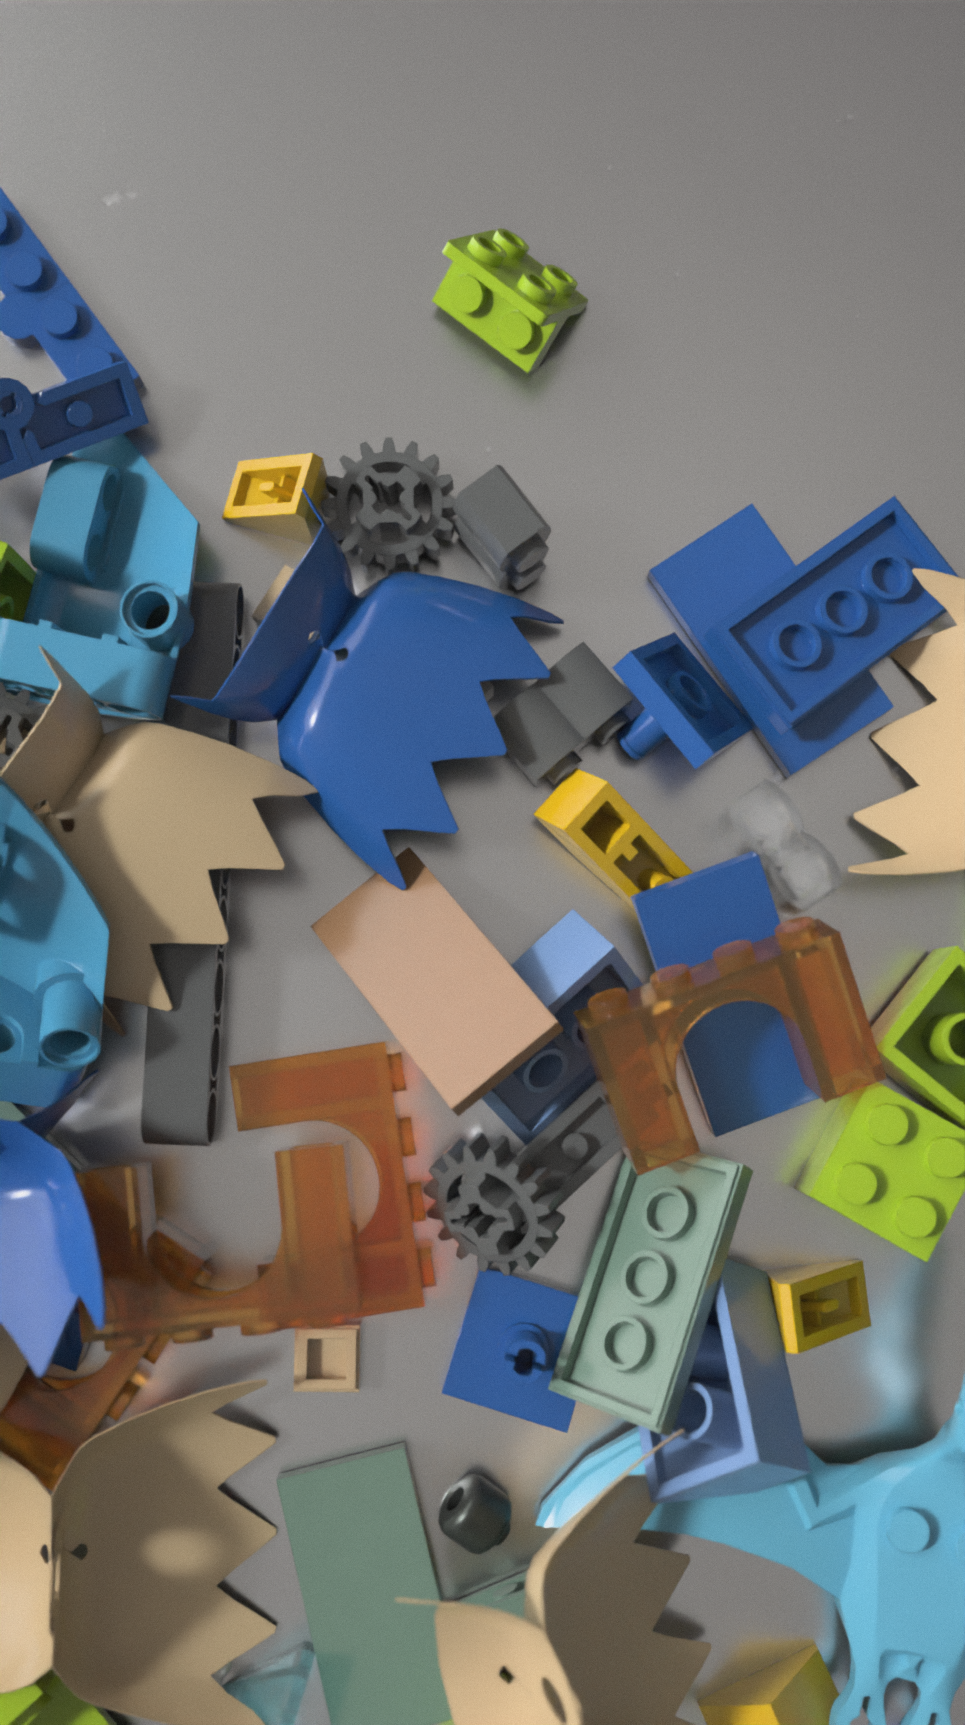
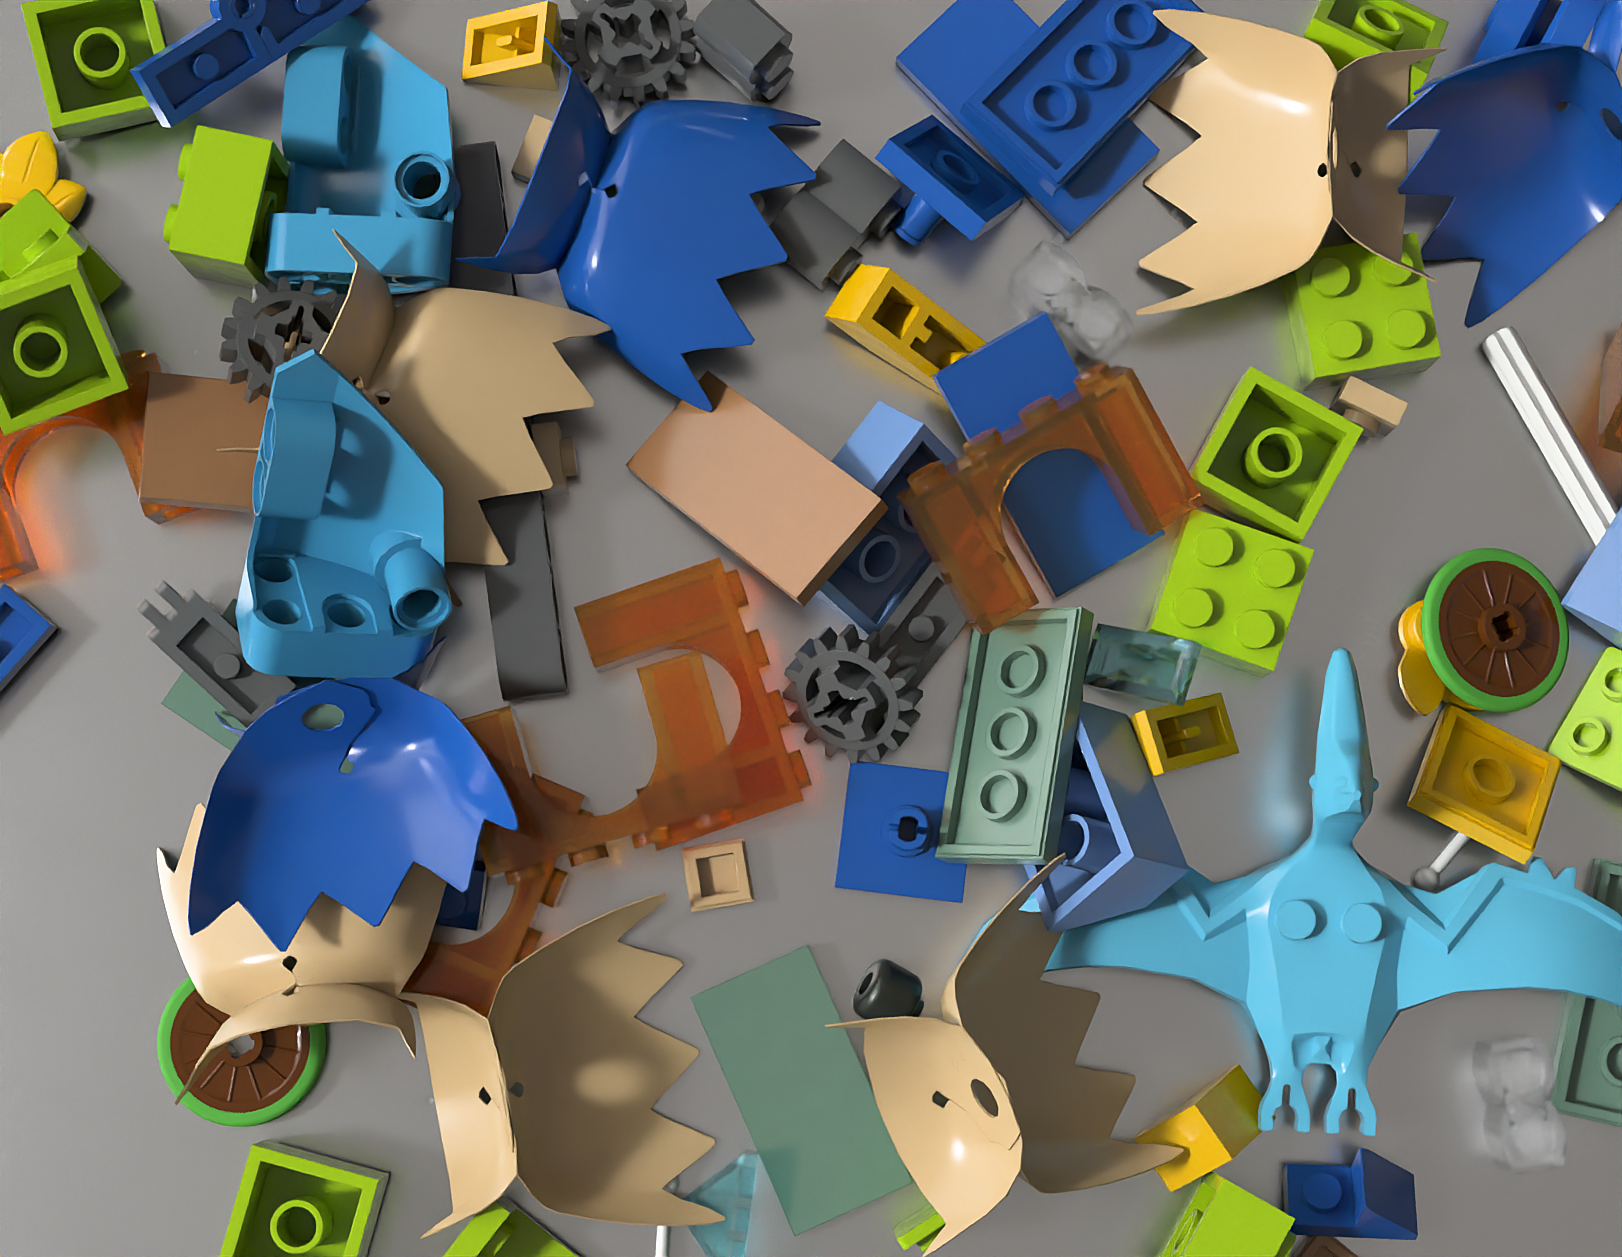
camera: 10 degrees left, 0 degrees up
none -> tan plate [531,421,578,497]
none -> clear light blue slope [1083,623,1202,707]

